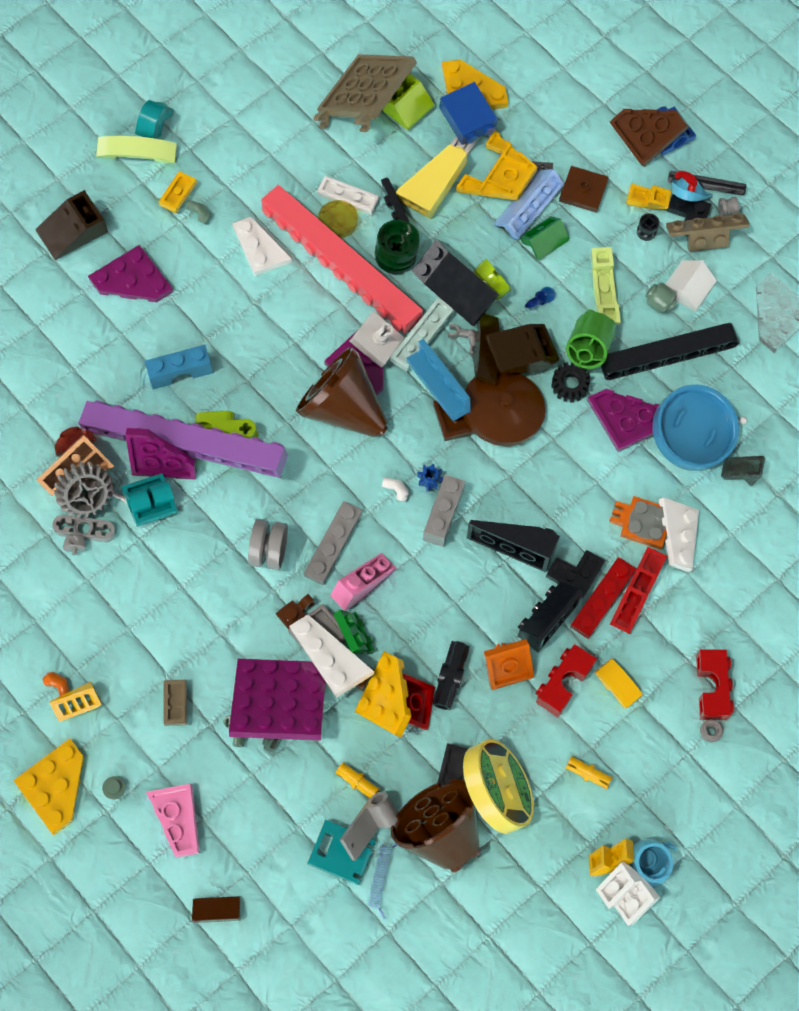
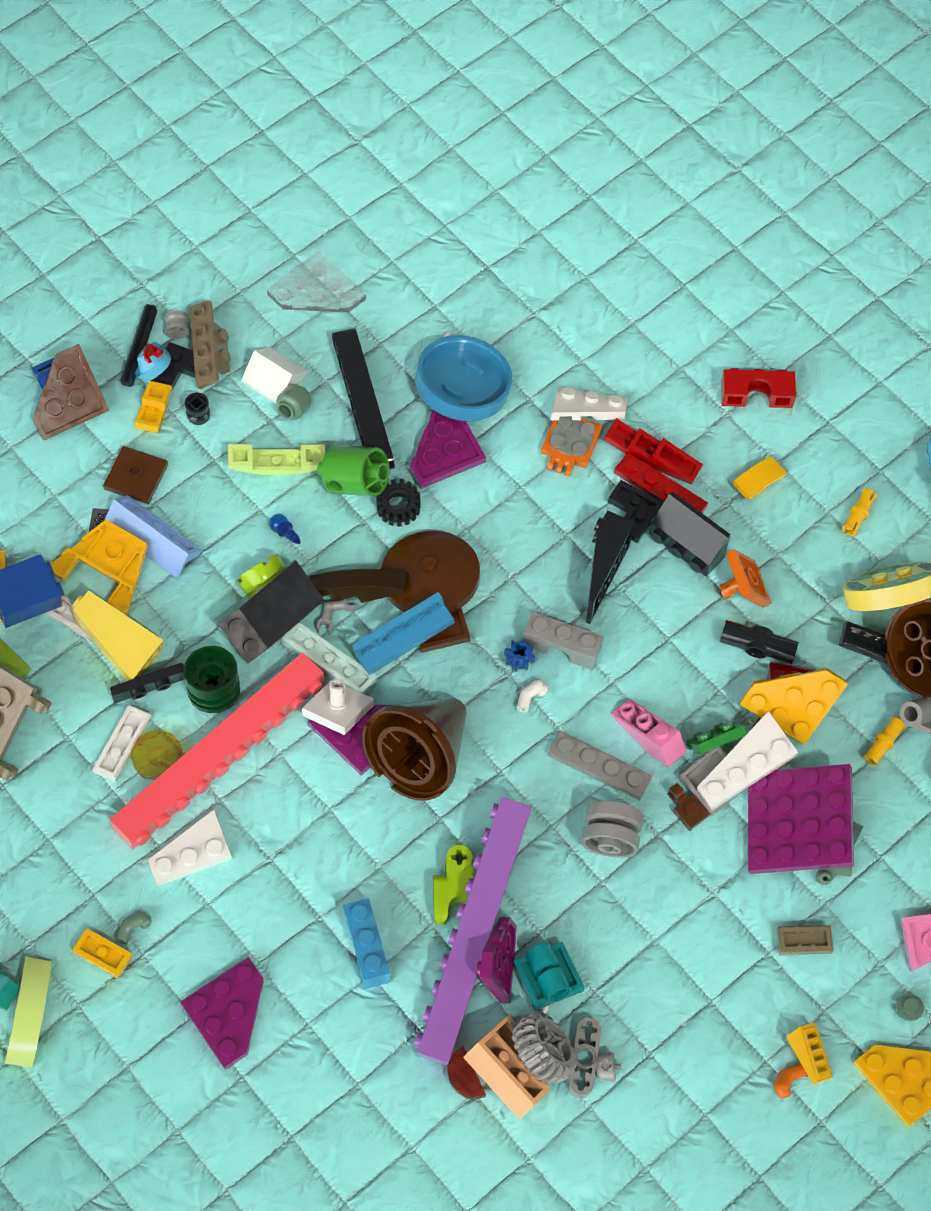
camera: 90 degrees left, 5 degrees down
dark brown slope [35,190,108,260] -> none
dark brown slope [485,324,560,373] -> none
green panel [520,216,570,260] -> none
red arch [535,644,597,717] -> none
light grey plate [700,720,723,742] -> none
clear smoke slope [721,456,765,486] -> none

